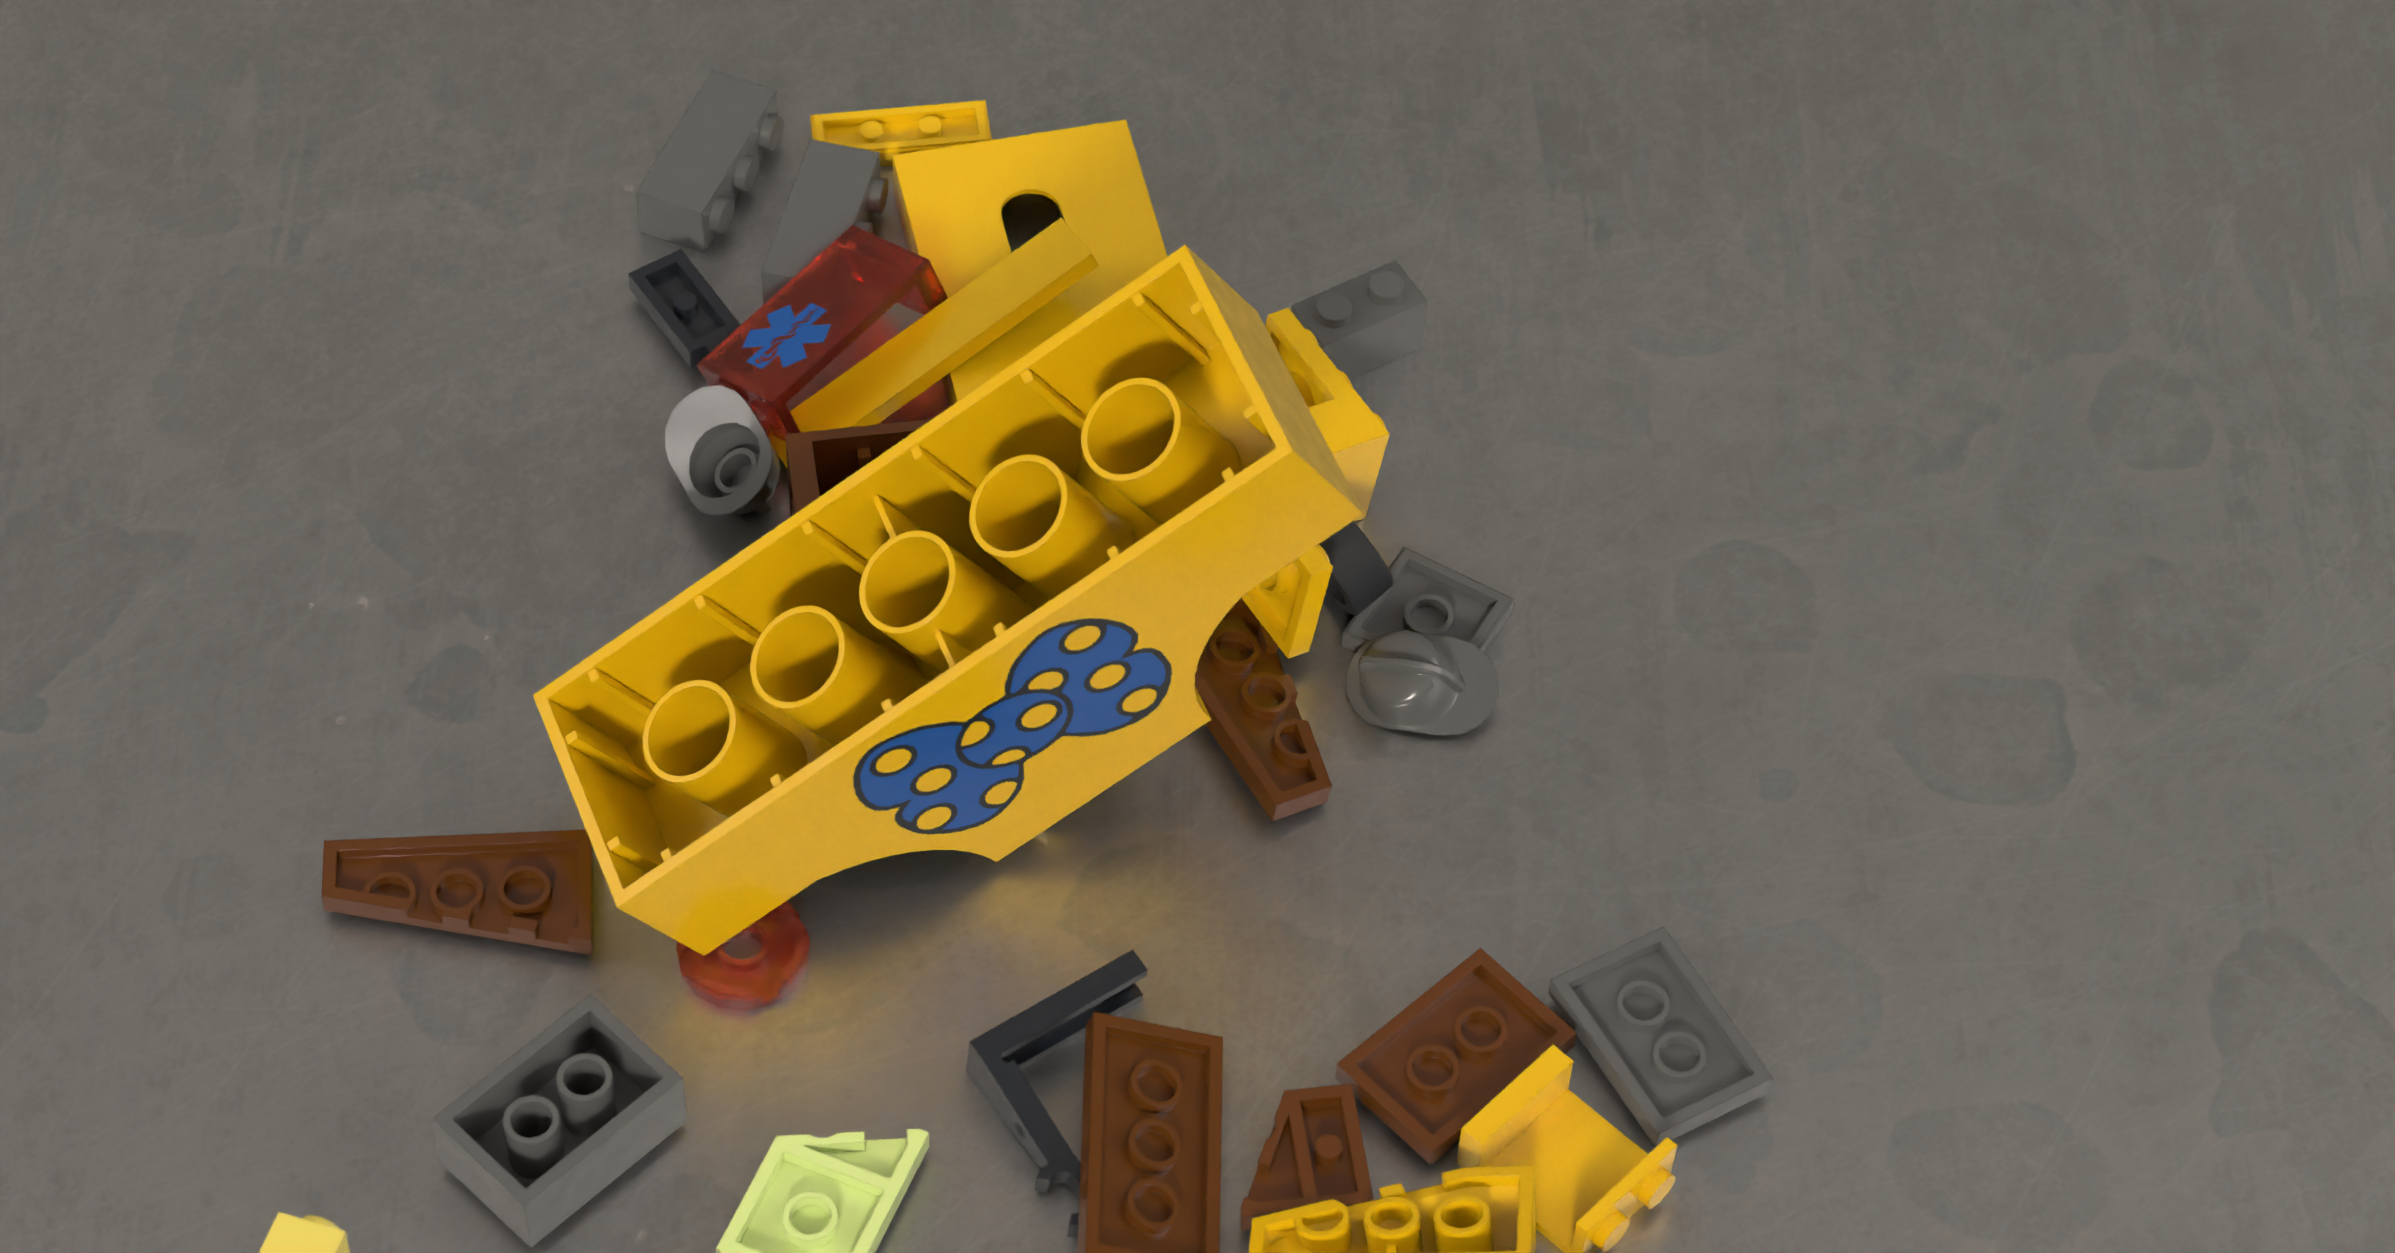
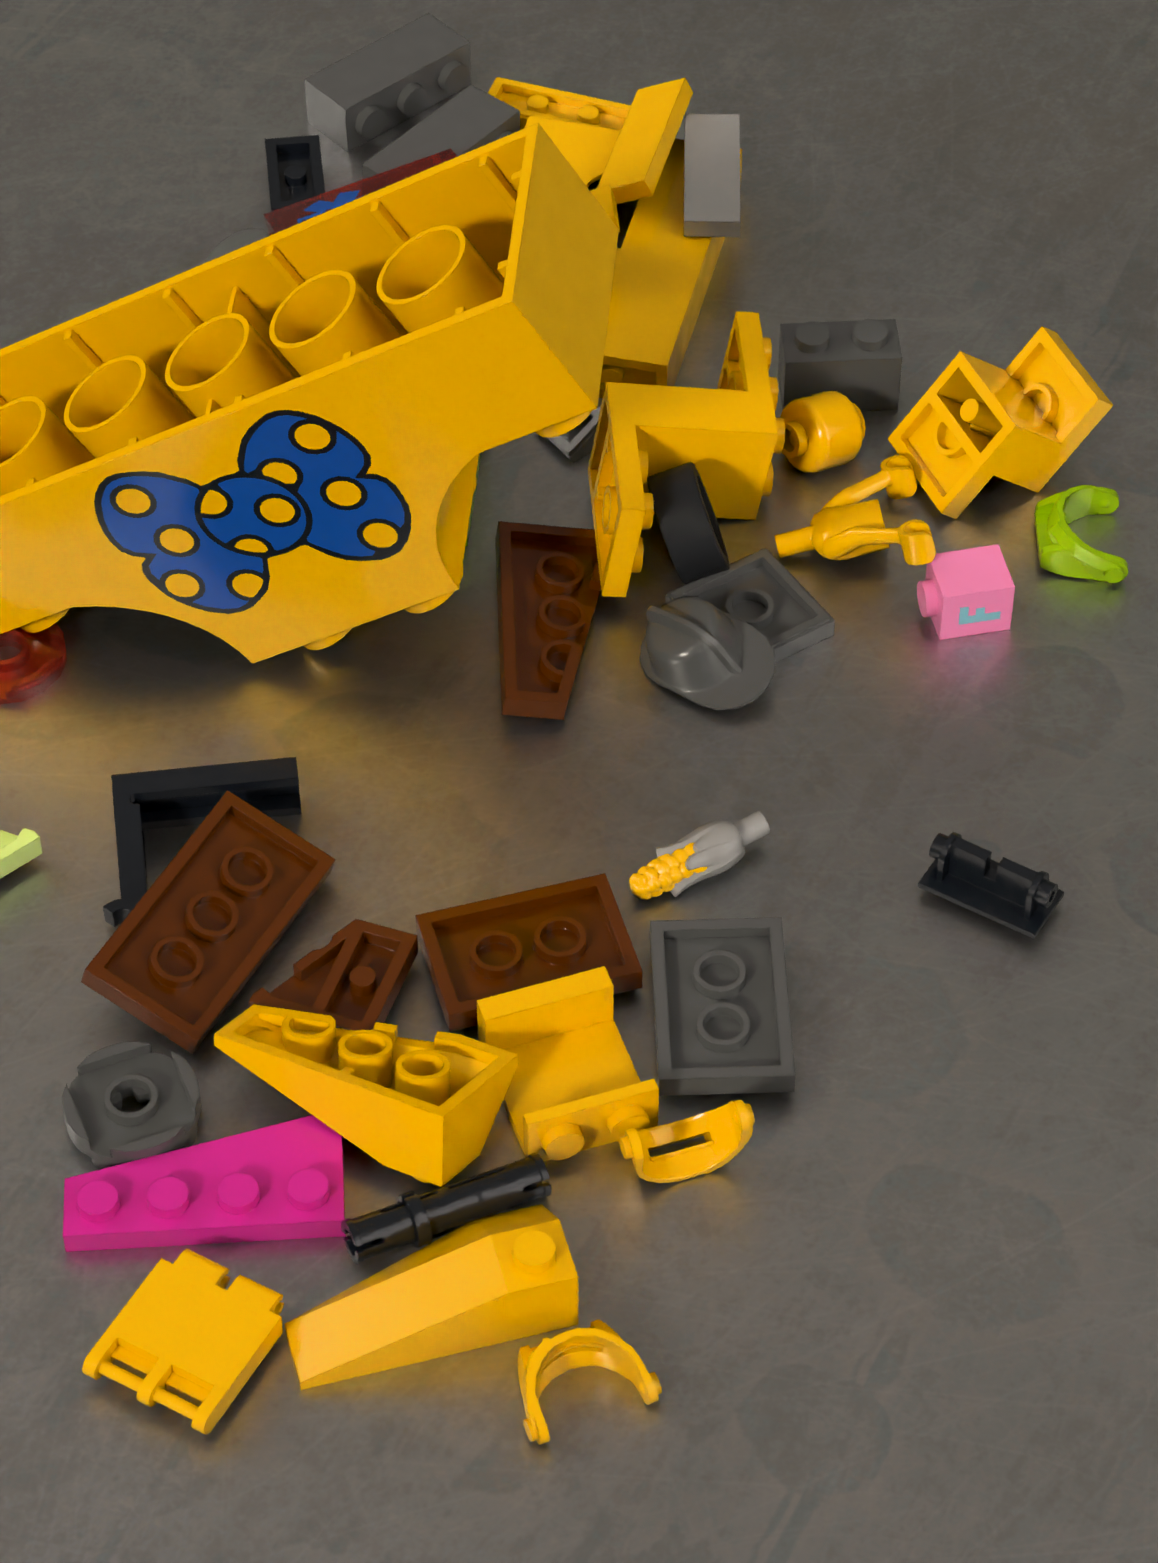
camera: 30 degrees right, 5 degrees down
none -> yellow tile [597,77,693,205]
none -> yellow helmet [619,1099,755,1183]
none -> light grey piece [629,811,770,900]
none -> light grey tile [684,114,741,237]
none -> yellow piece [774,455,936,565]
none -> yellow head [780,391,866,473]
none -> yellow bracket [887,326,1113,519]
none -> bright pink brick [917,544,1015,640]
none -> black hinge [918,832,1064,939]
none -> lime helmet [1034,485,1128,583]

